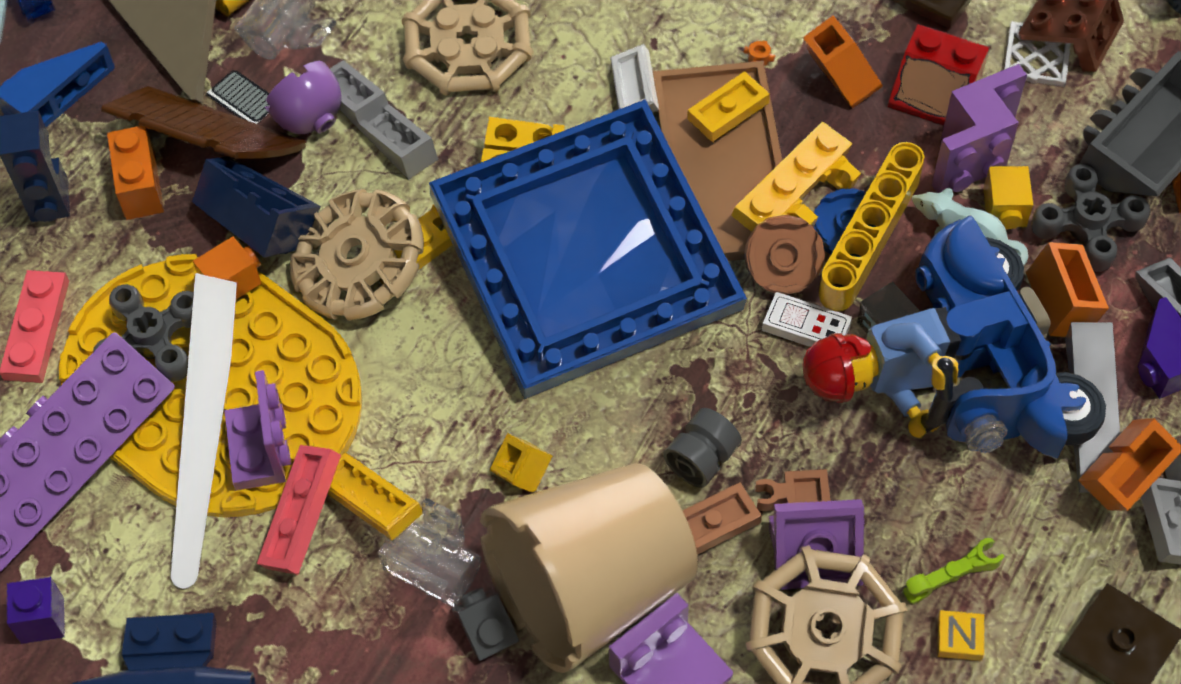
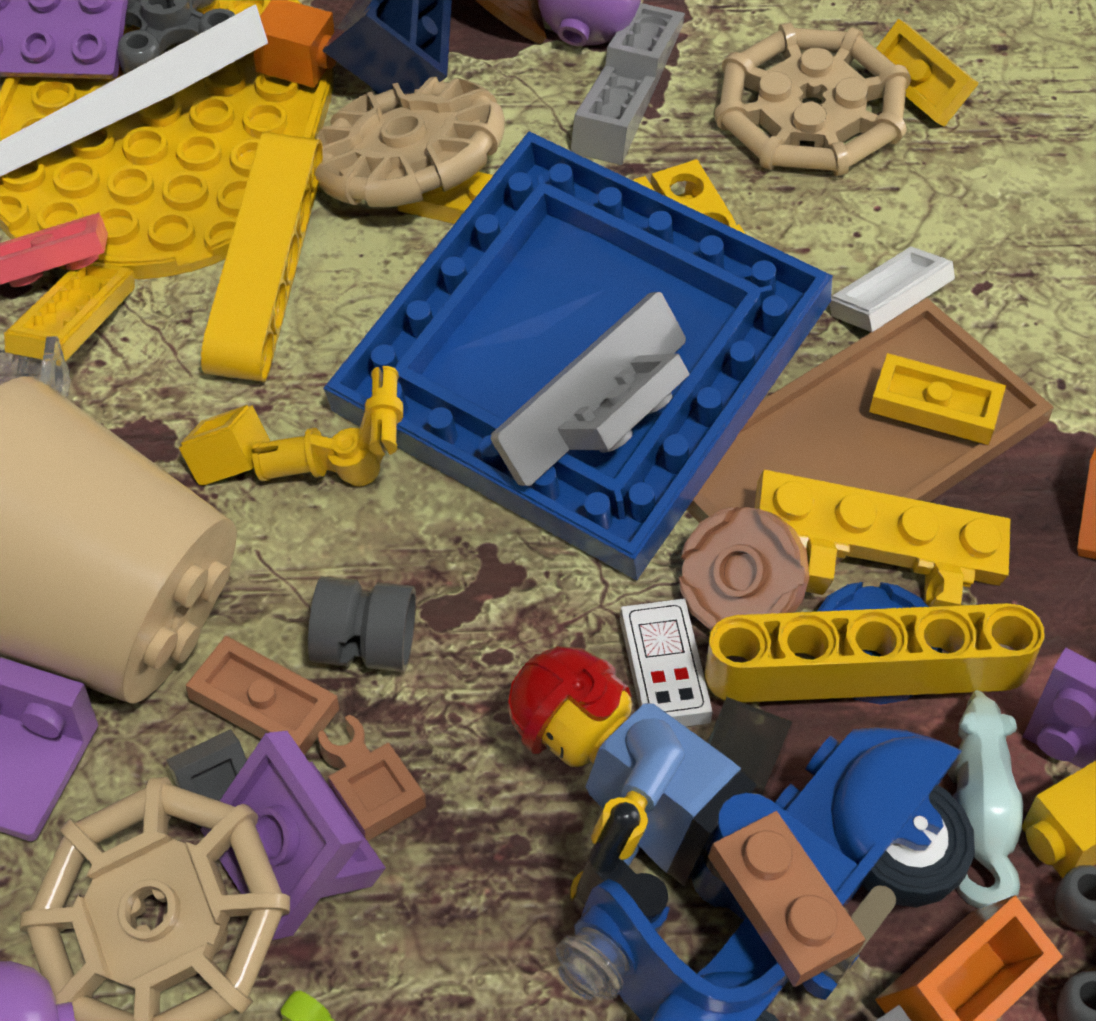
camera: 55 degrees right, 5 degrees down
medium lavender bracket [225,370,291,491] -> none
orange piece [743,40,775,66] -> none
none -> dark grey tile [166,729,247,828]
none -> yellow beam [201,132,323,382]
none -> yellow pin [252,366,404,486]
none -> light grey bracket [491,292,690,486]
none -> nougat plate [708,811,866,987]

